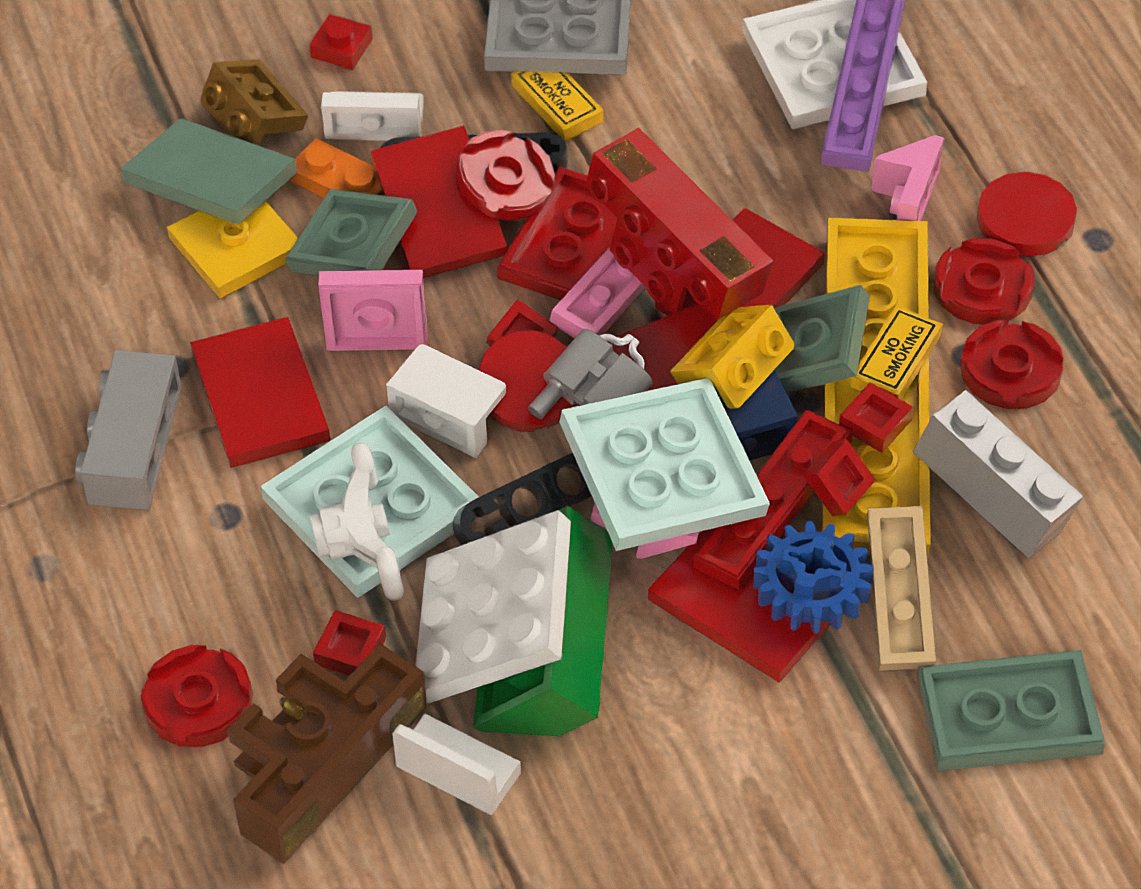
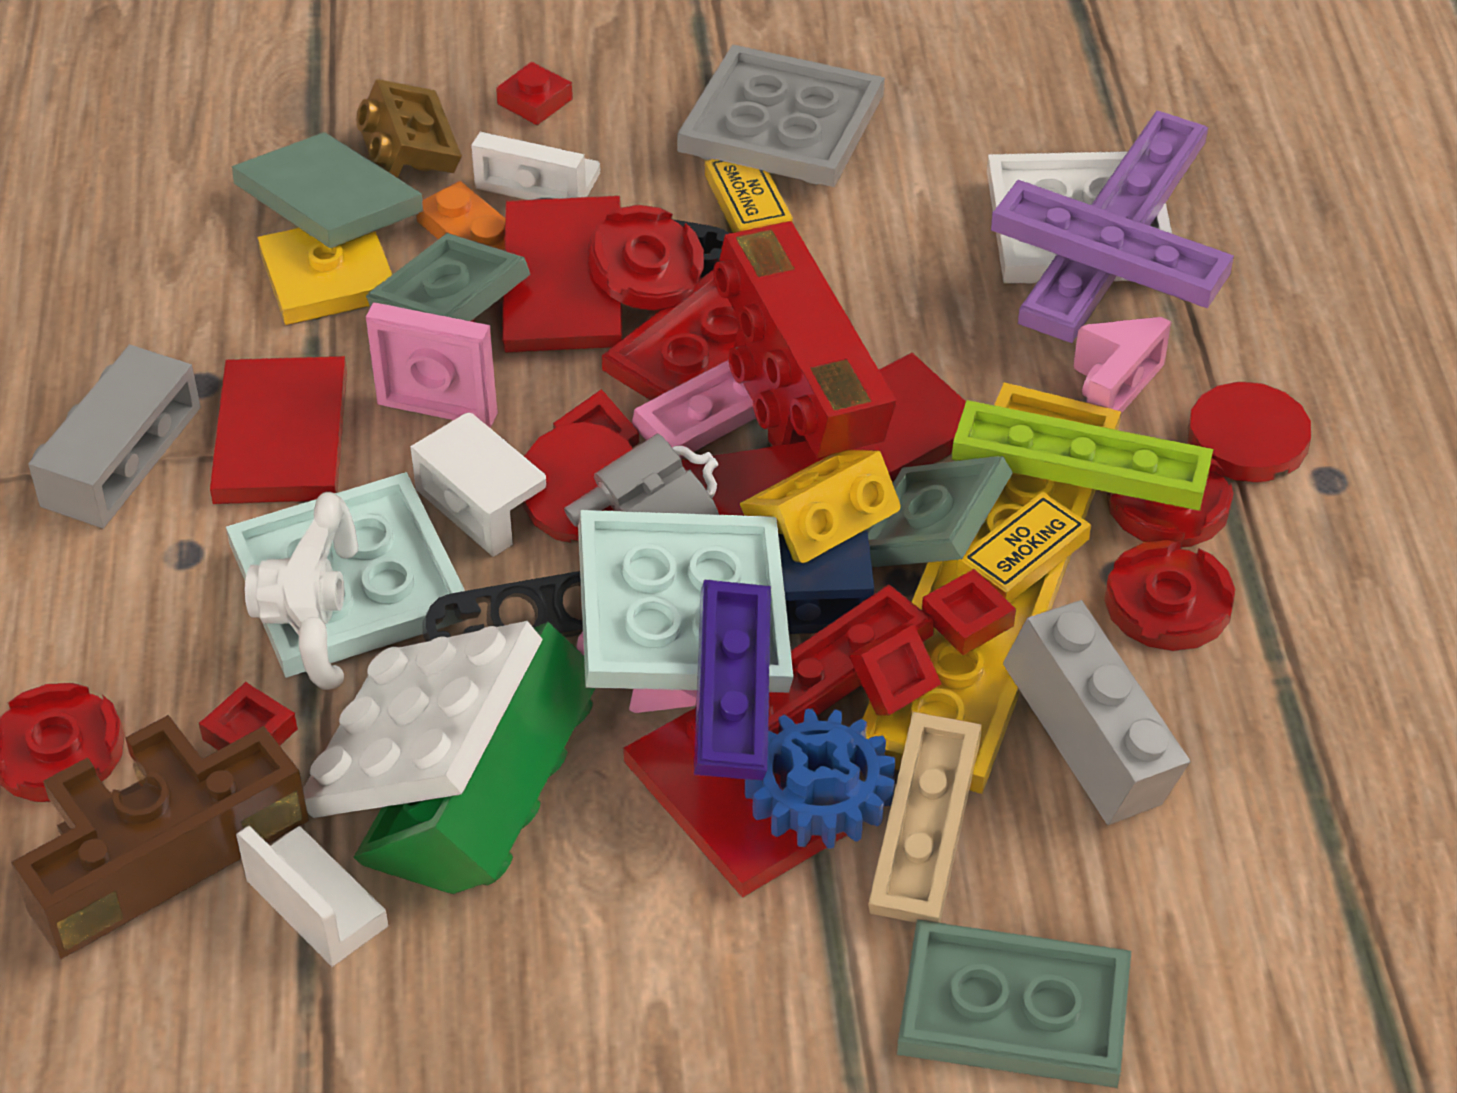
camera: 15 degrees right, 5 degrees down
none -> dark purple tile [694,579,771,781]
none -> lime plate [952,400,1213,511]
none -> medium lavender plate [991,180,1234,309]

